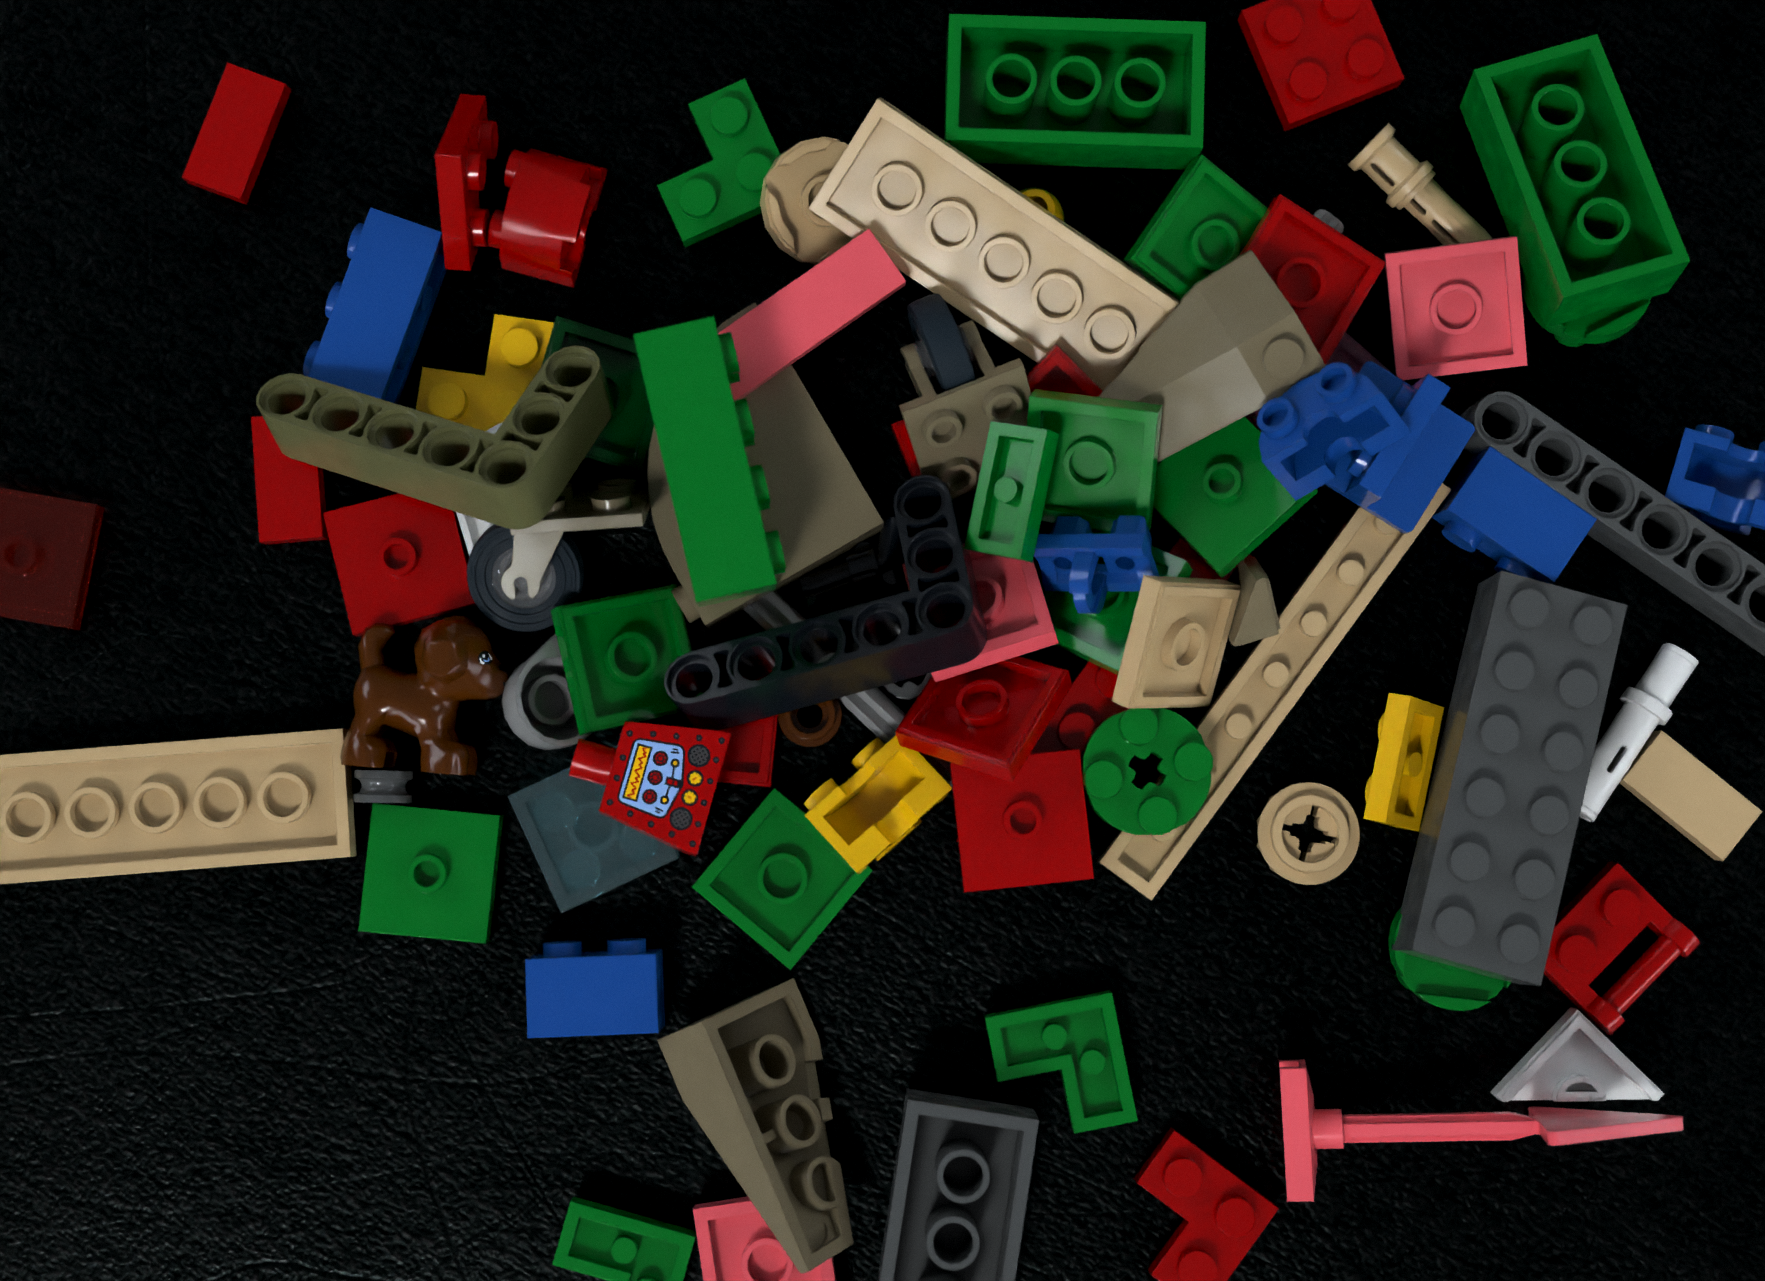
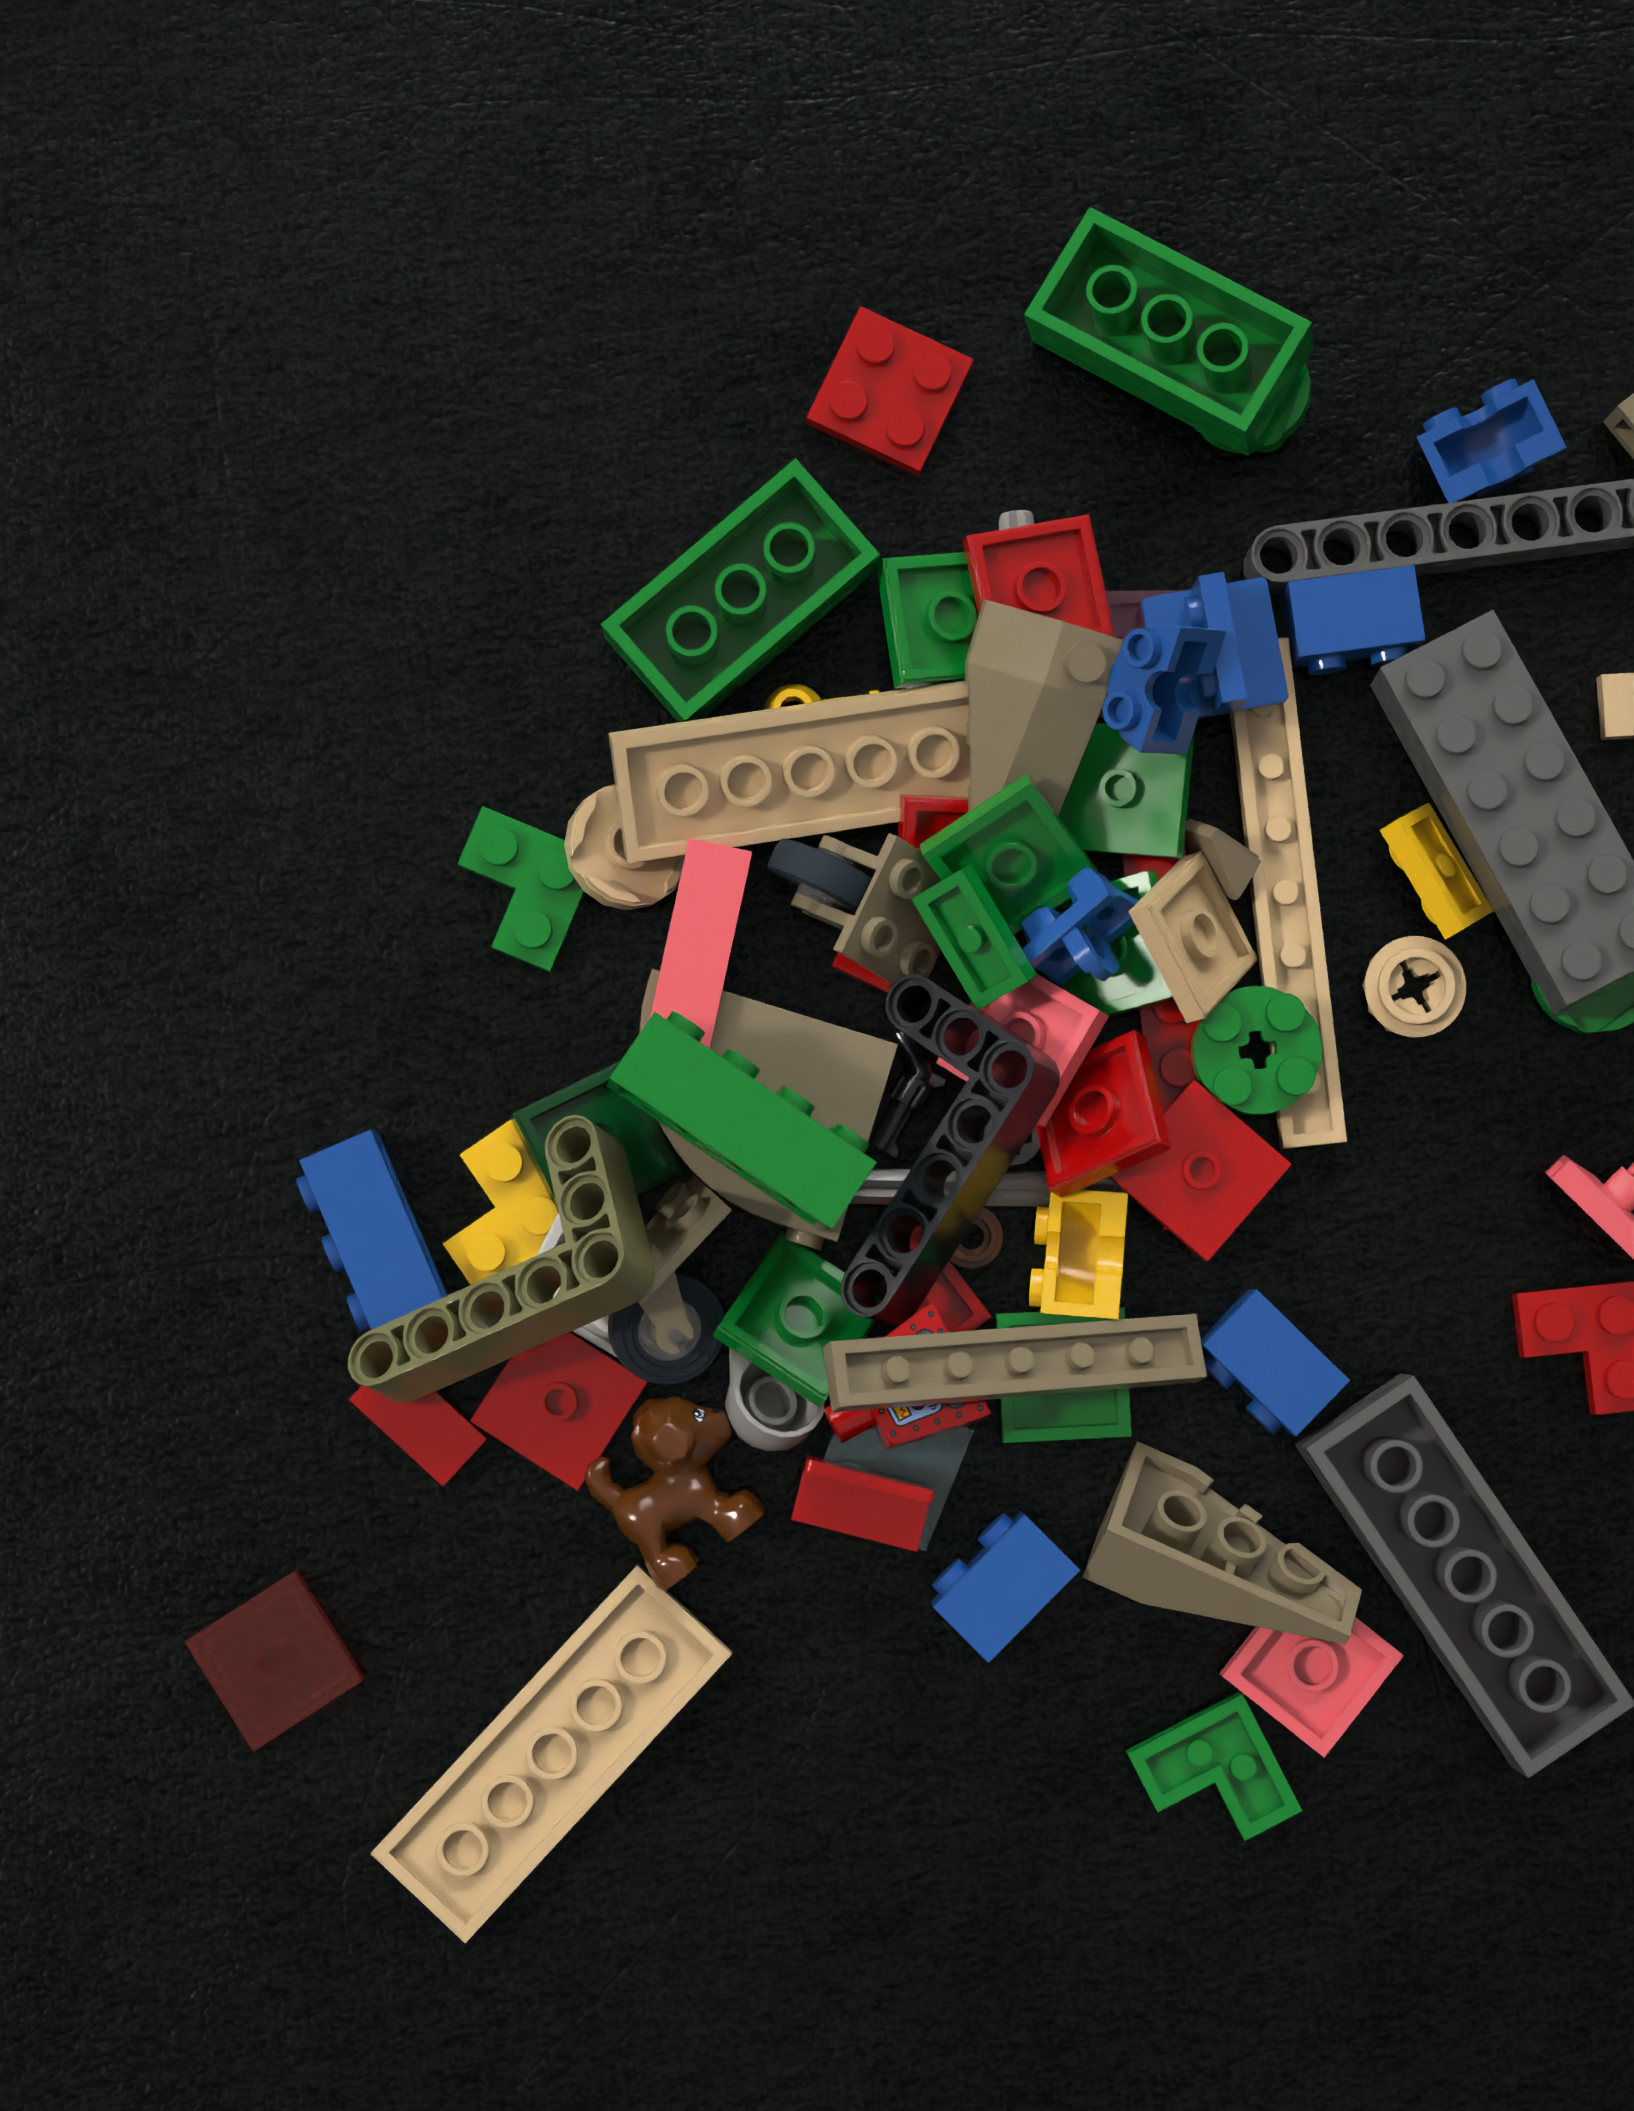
camera: 45 degrees left, 0 degrees up
red tile [182,62,292,205] -> none
dark grey bush [353,770,413,803] -> none
green plate [358,803,504,944] -> none
red plate [435,94,498,271] -> none
red cylinder [487,148,608,288] -> none
green plate [984,990,1138,1134] -> none
tan pin [1348,123,1493,245] -> none
coral plate [1384,236,1528,380] -> none
white pin [1579,643,1699,822] -> none
none -> red panel [791,1455,935,1552]
none -> dark tan plate [823,1314,1207,1413]
none -> blue brick [1201,1289,1350,1436]

